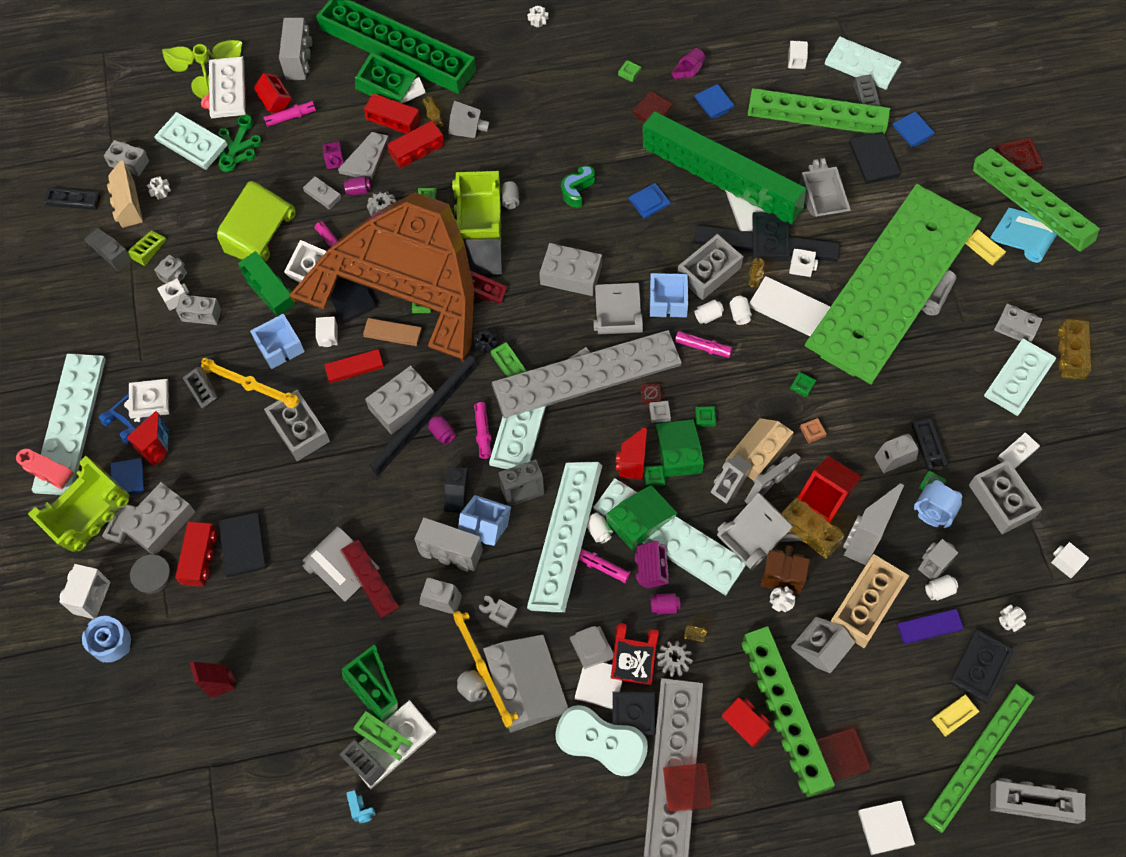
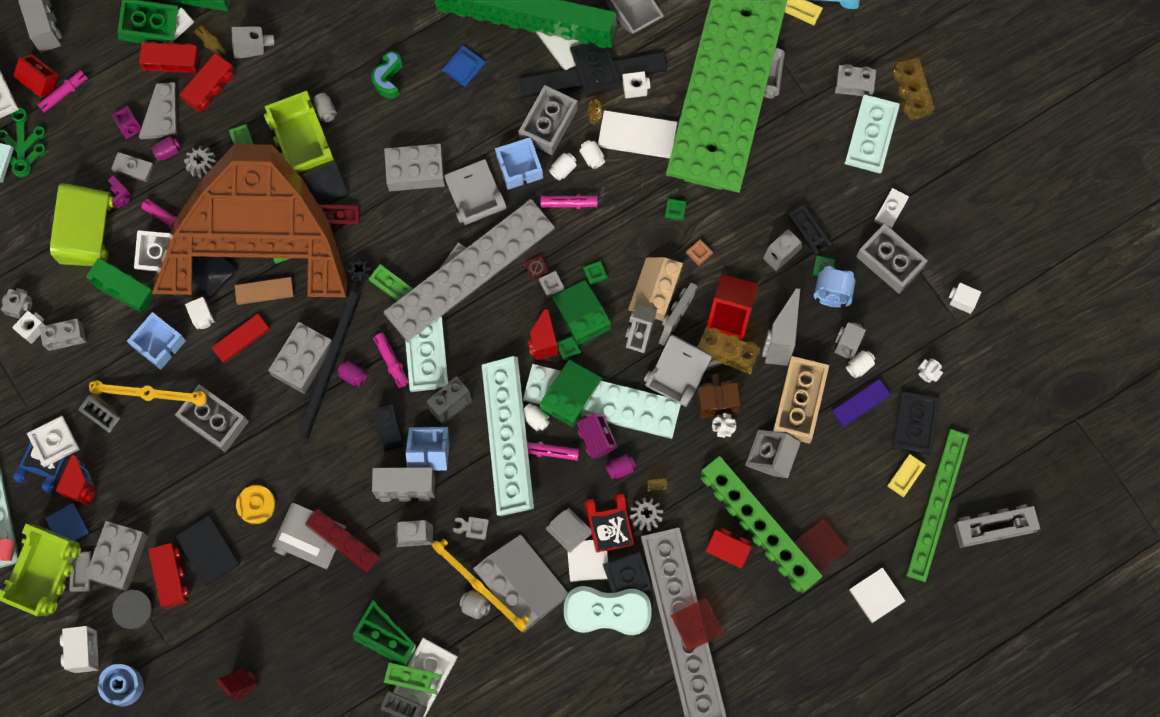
camera: 20 degrees left, 10 degrees up
none -> magenta bracket [108,176,132,209]
none -> yellow tile [236,485,276,524]

